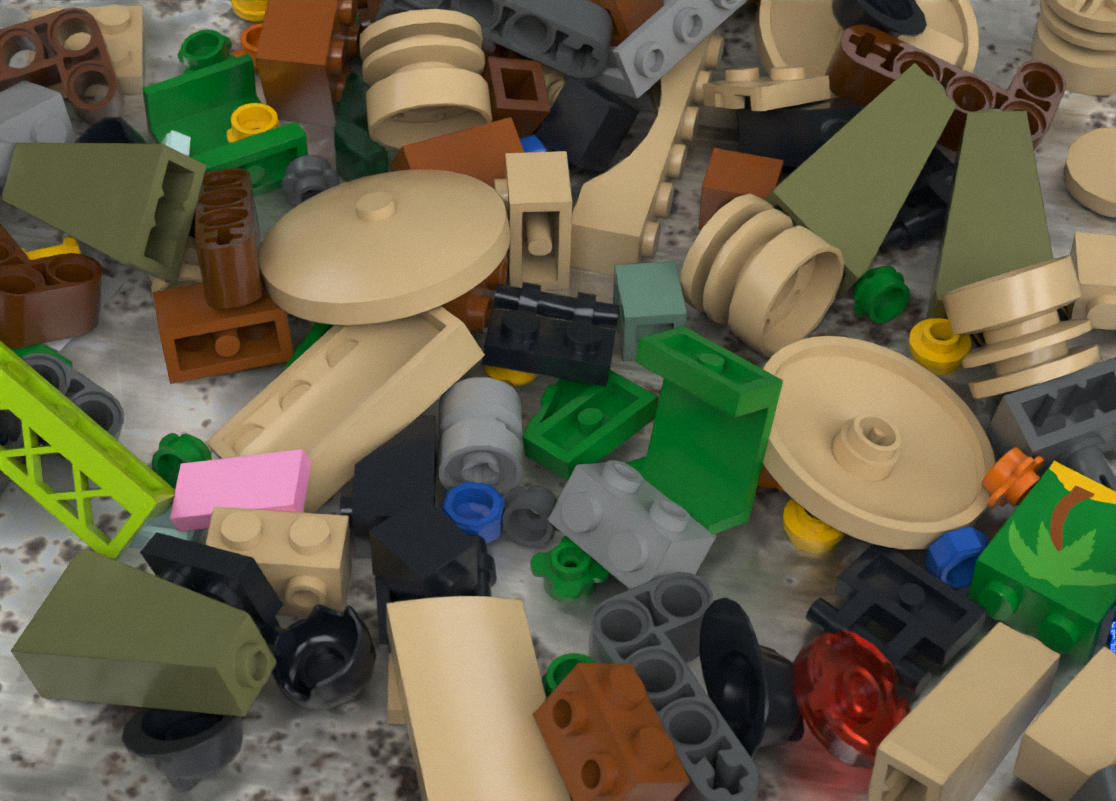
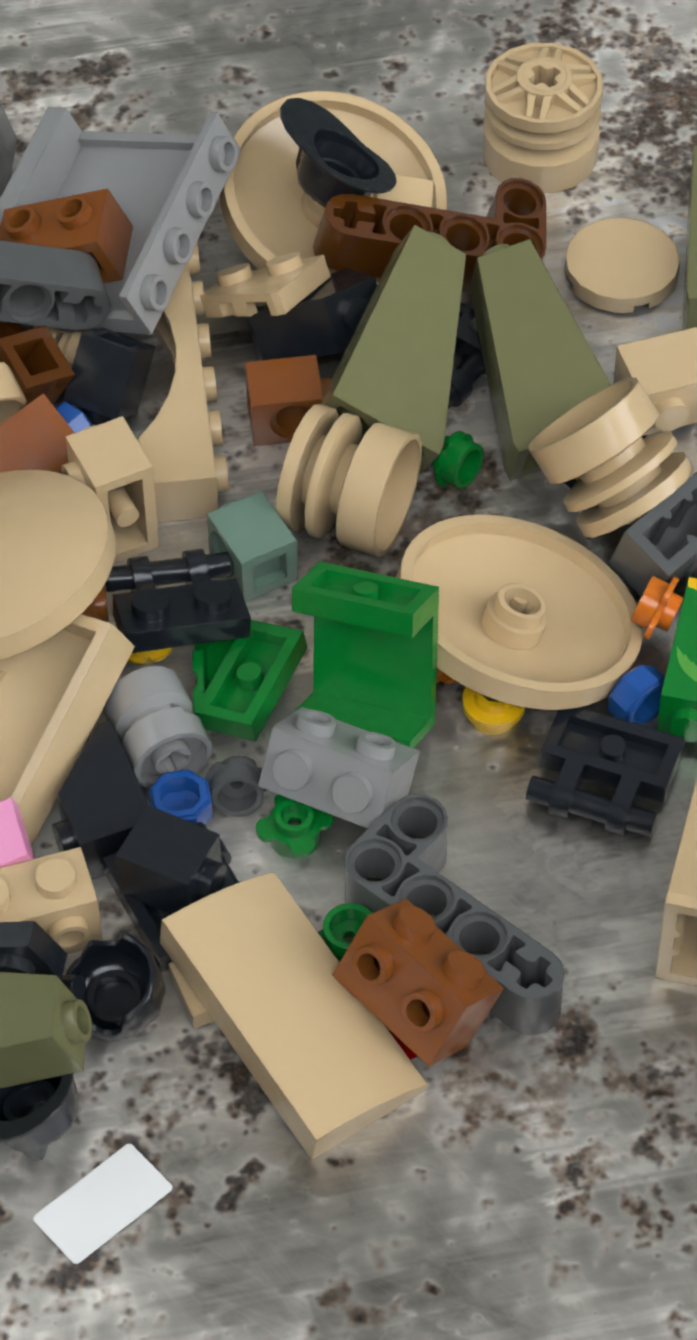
camera: 20 degrees left, 5 degrees up
black piece [699,597,805,759] -> none
clear red tile [792,630,911,769] -> none
yellow plate [908,318,971,375] -> none

